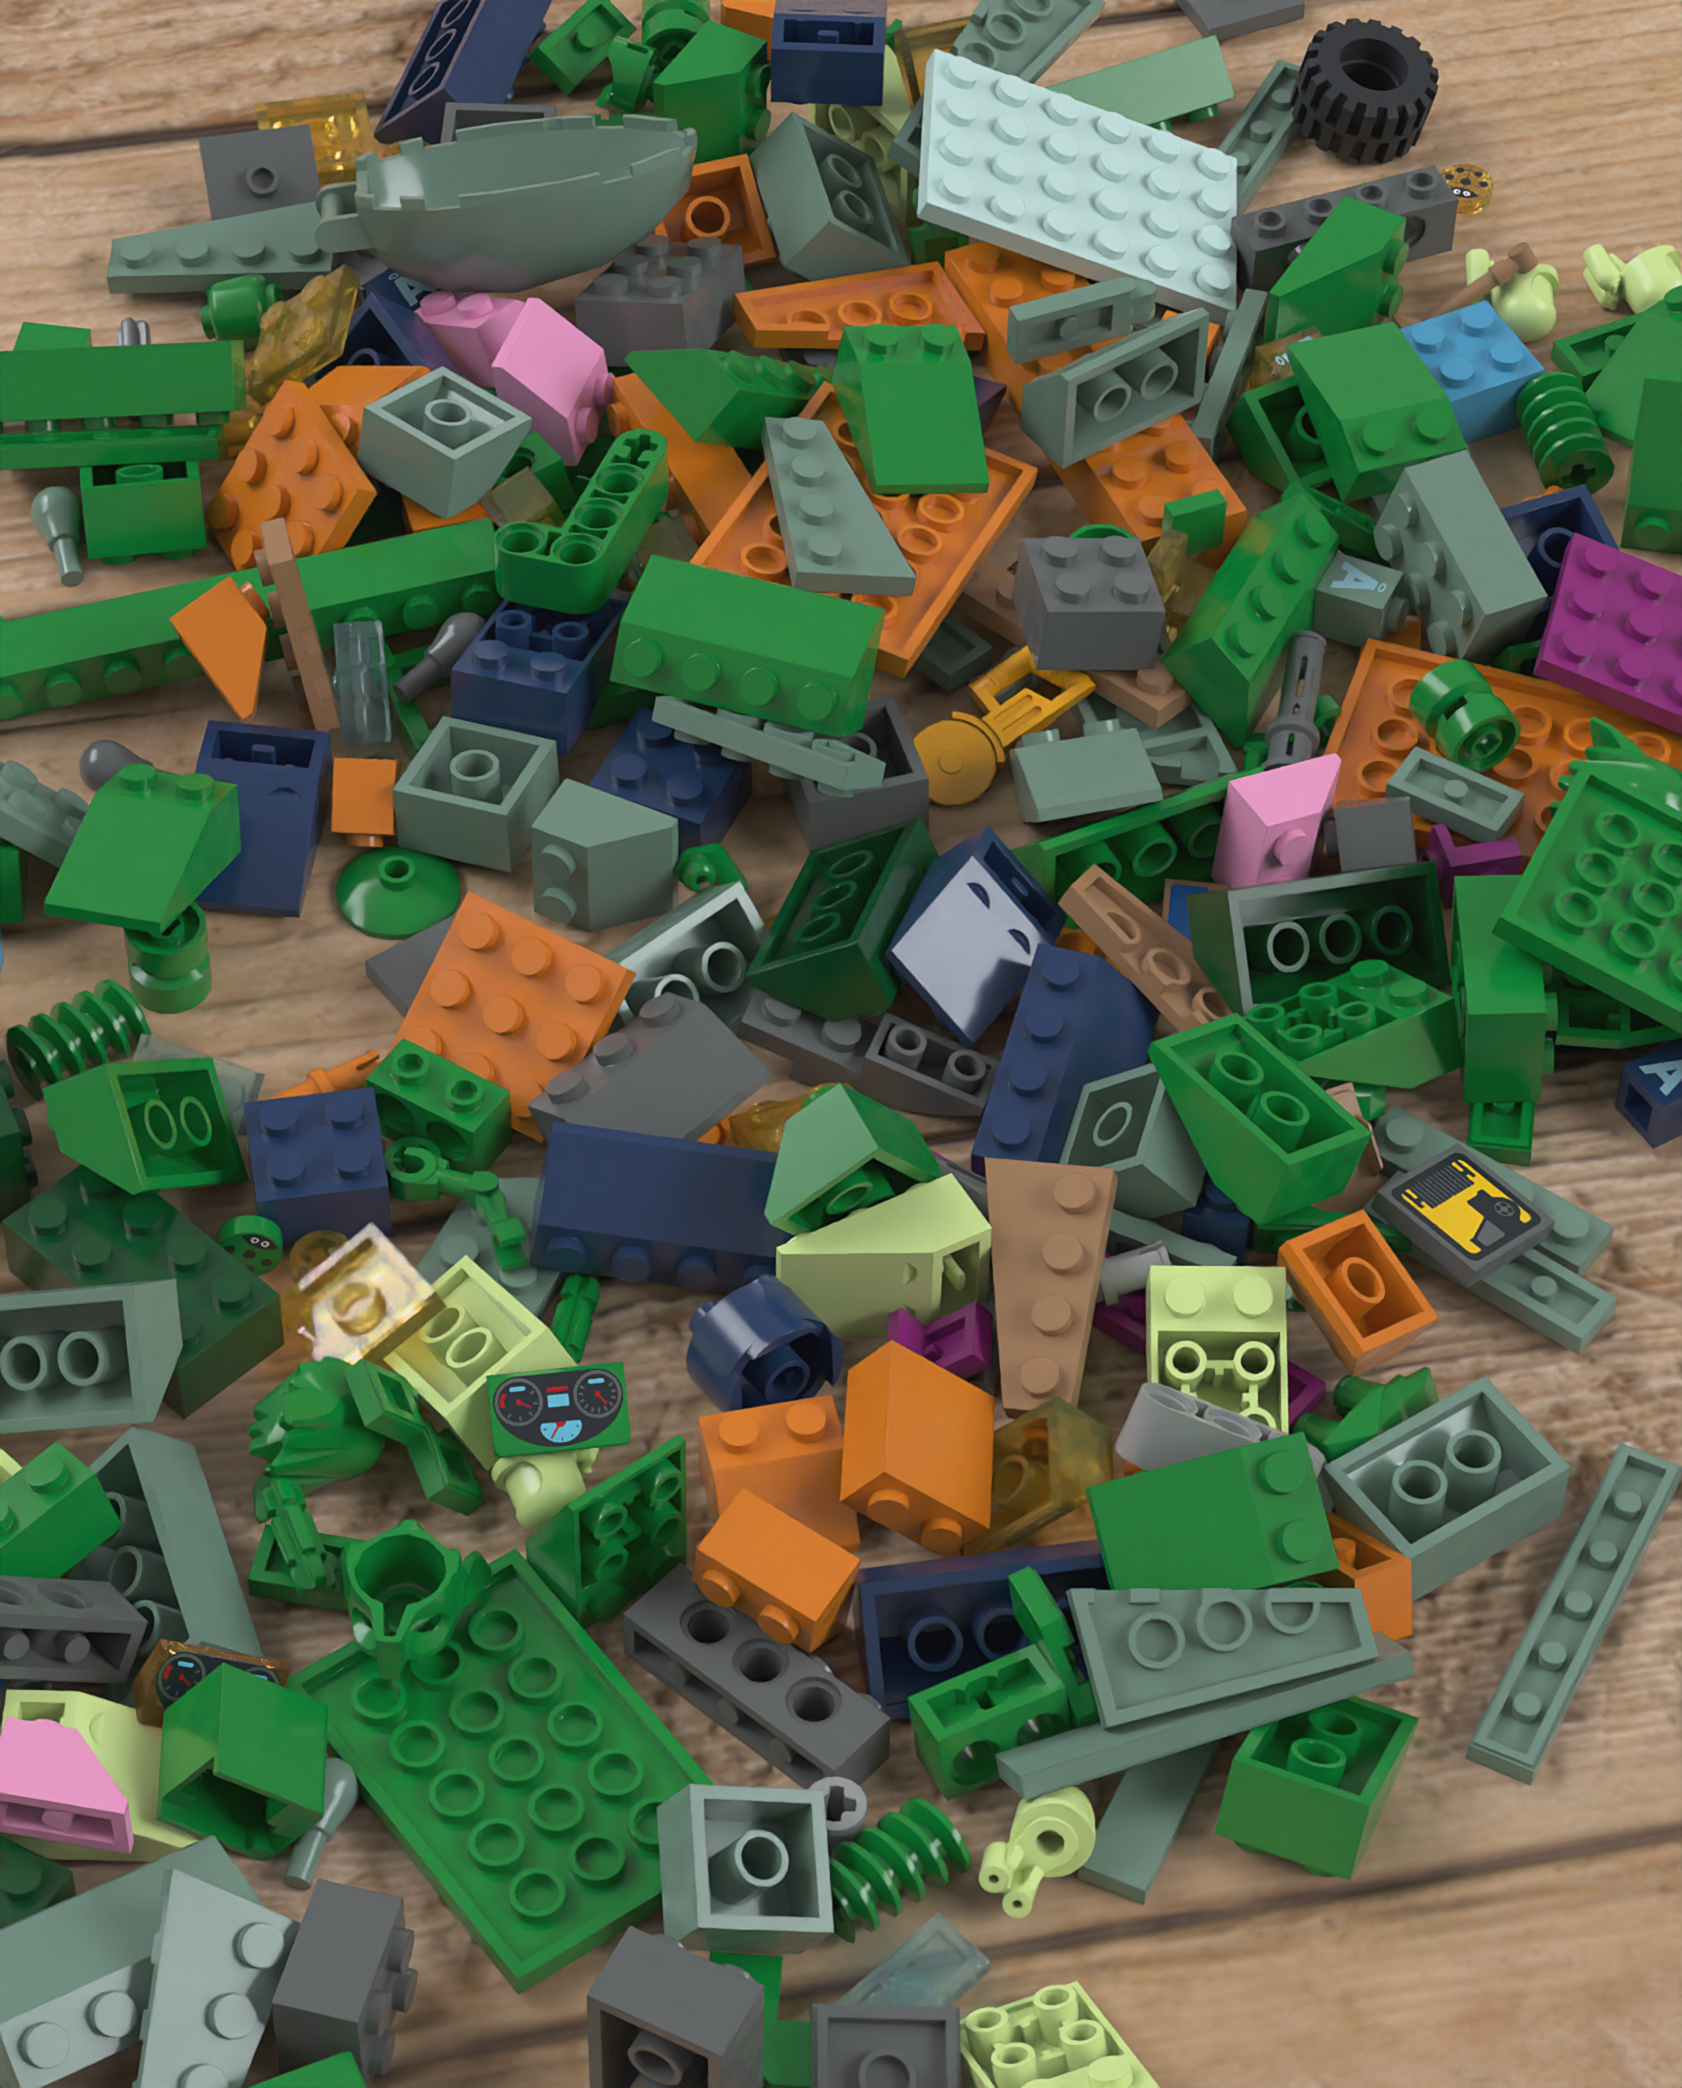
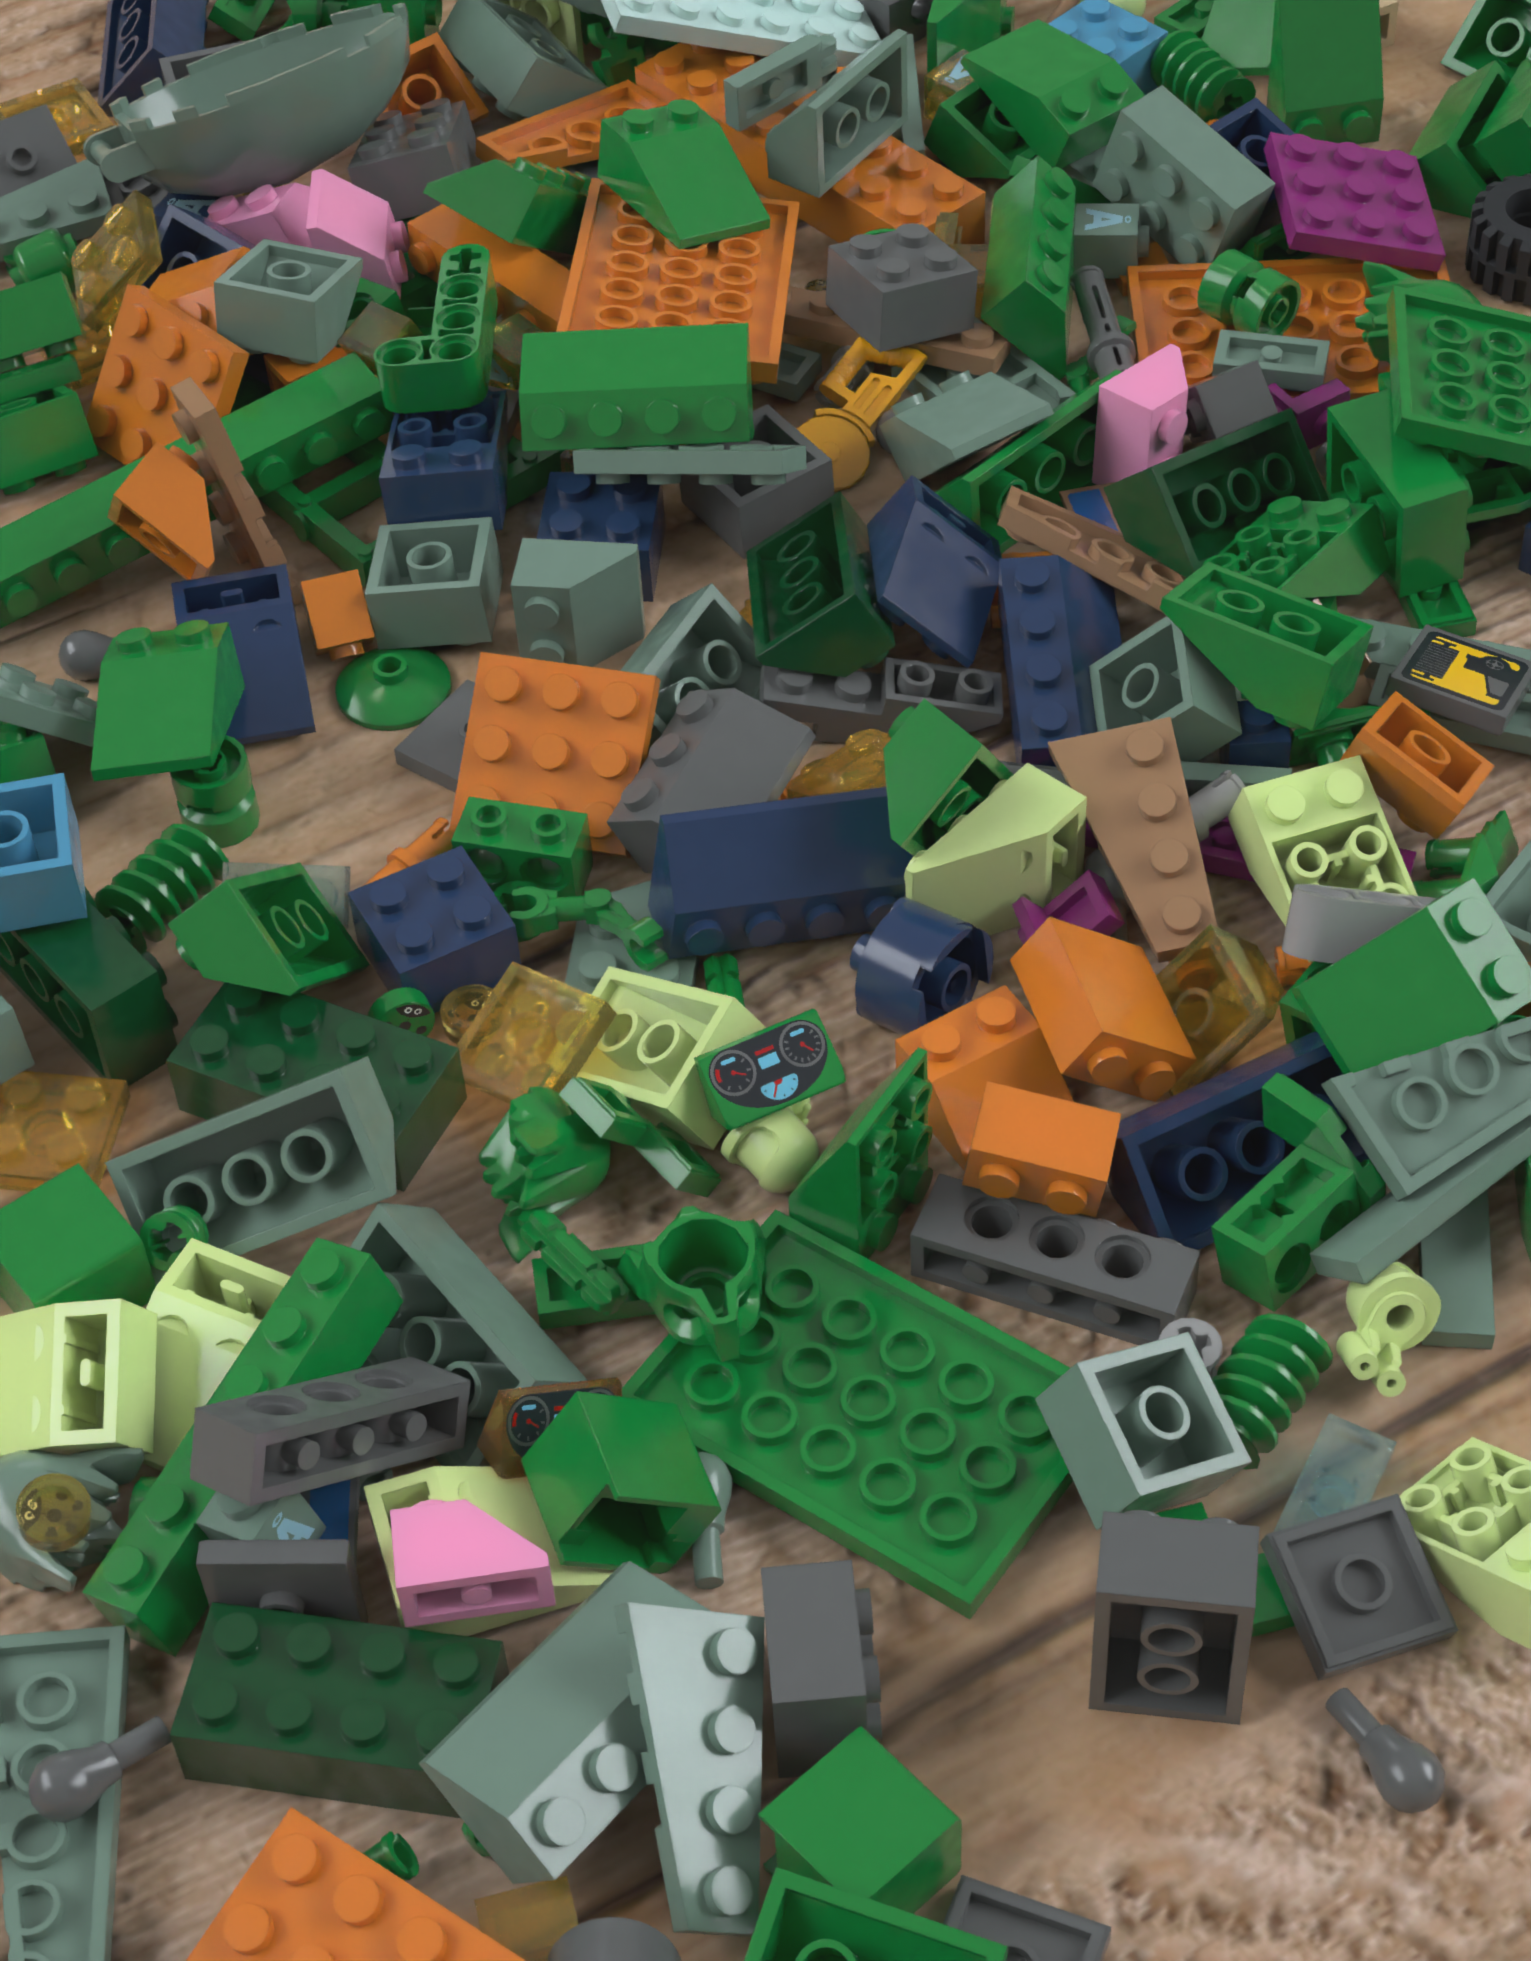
camera: 15 degrees left, 0 degrees up
clear light blue plate [333,621,392,746] -> none
dark grey piece [392,612,487,704] -> none
green arm [675,843,748,892] -> none
sand green wing [760,417,917,596] -> none
green tile [1160,489,1227,561] -> none

